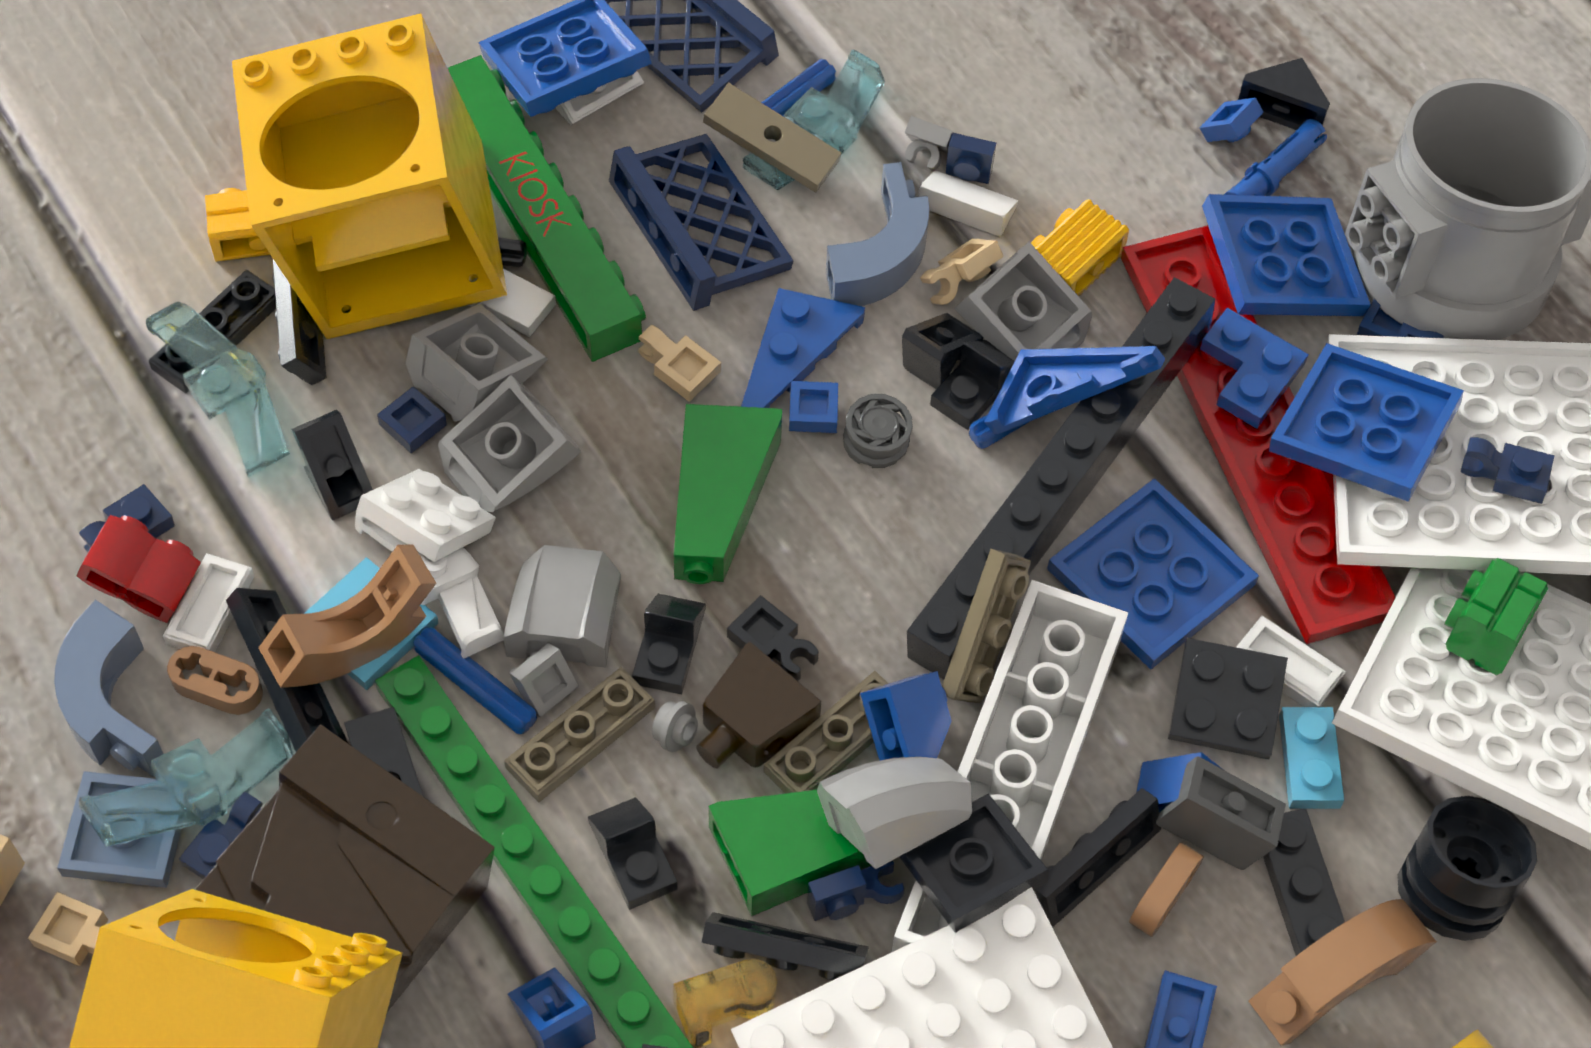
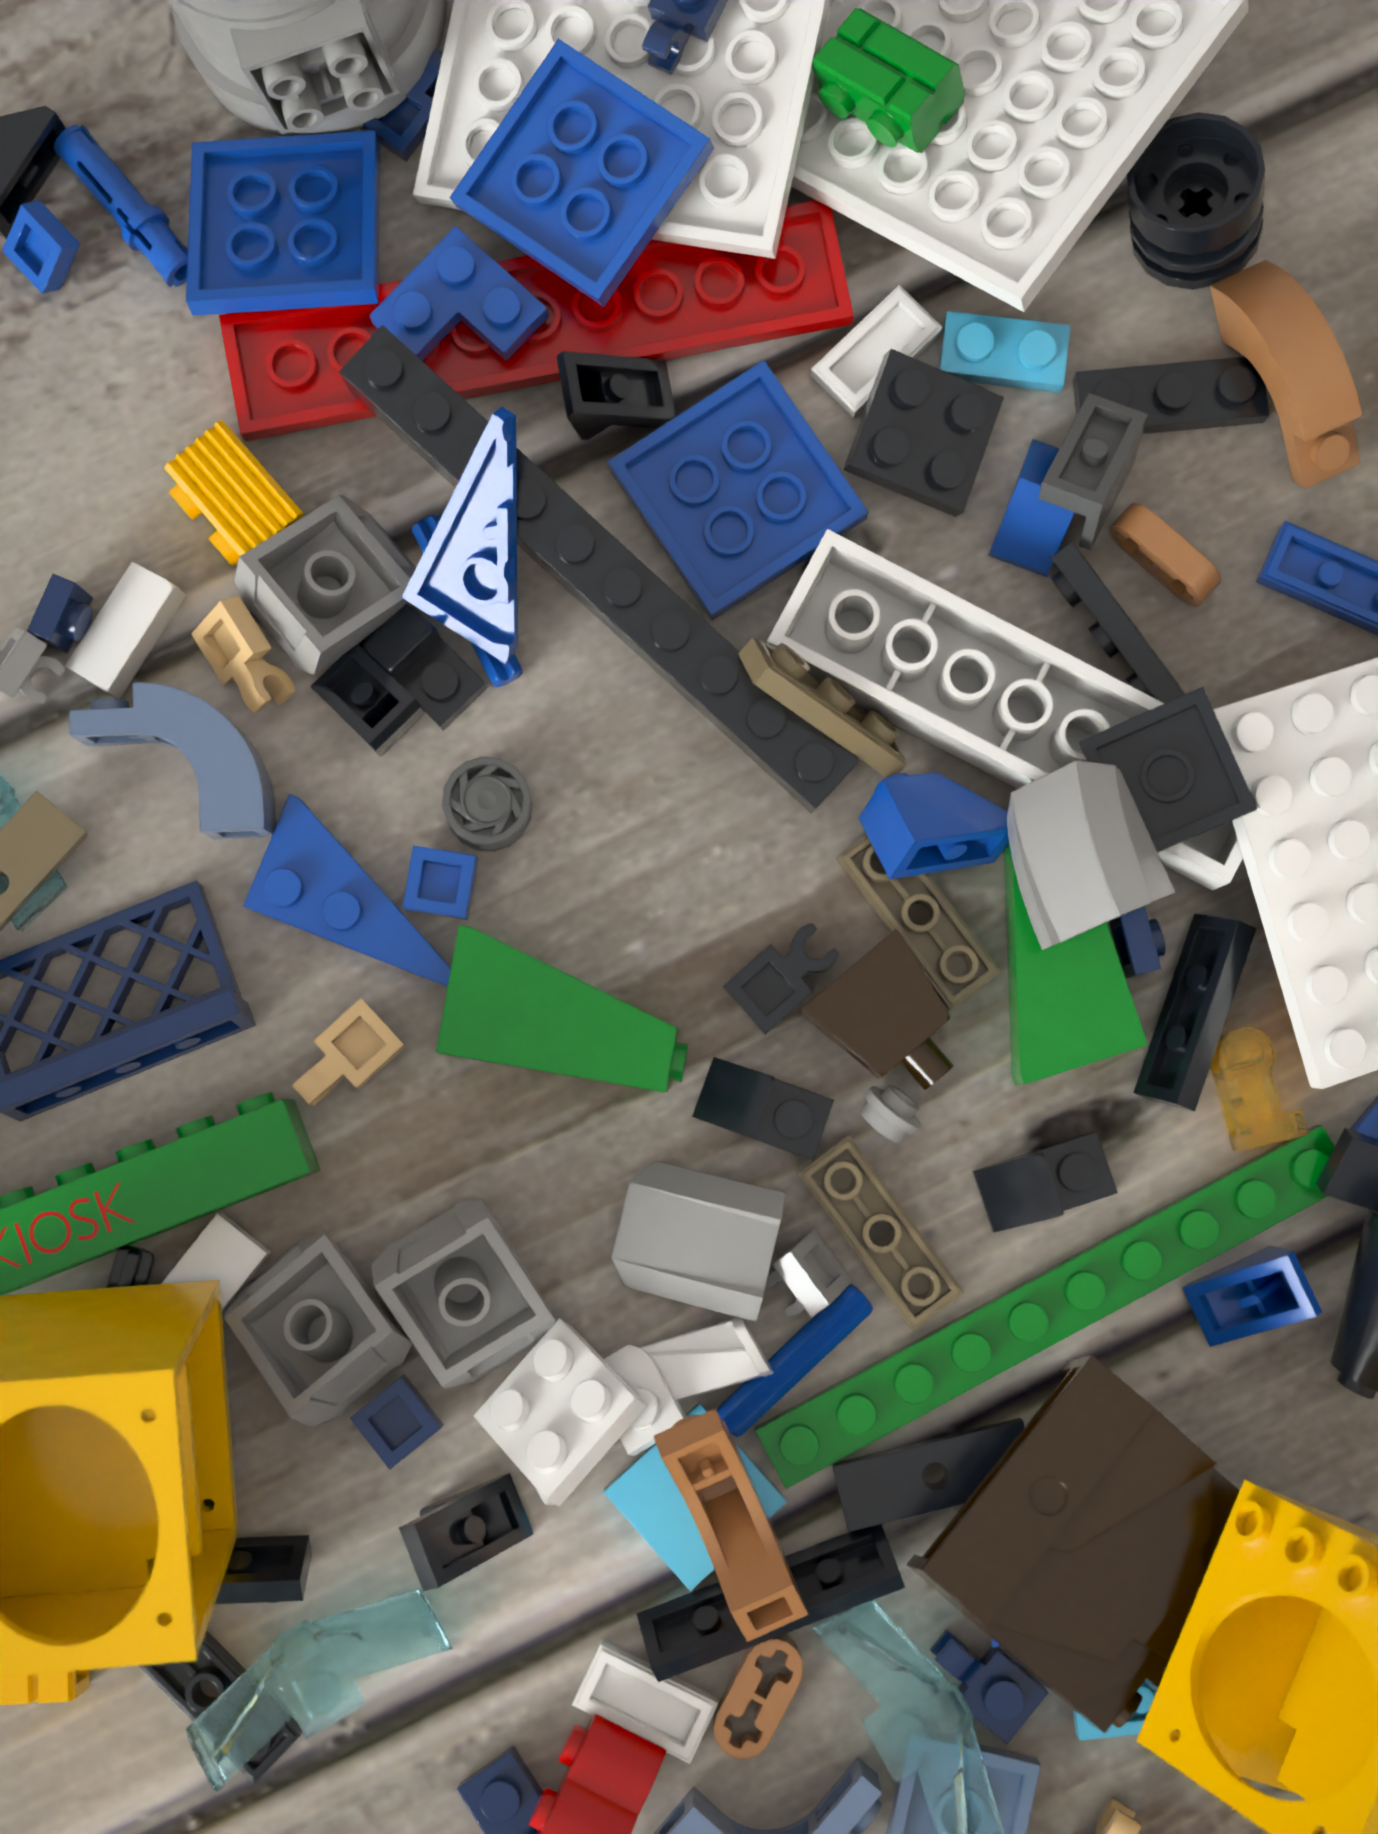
camera: 75 degrees left, 25 degrees up
none -> black slope [556,351,676,440]

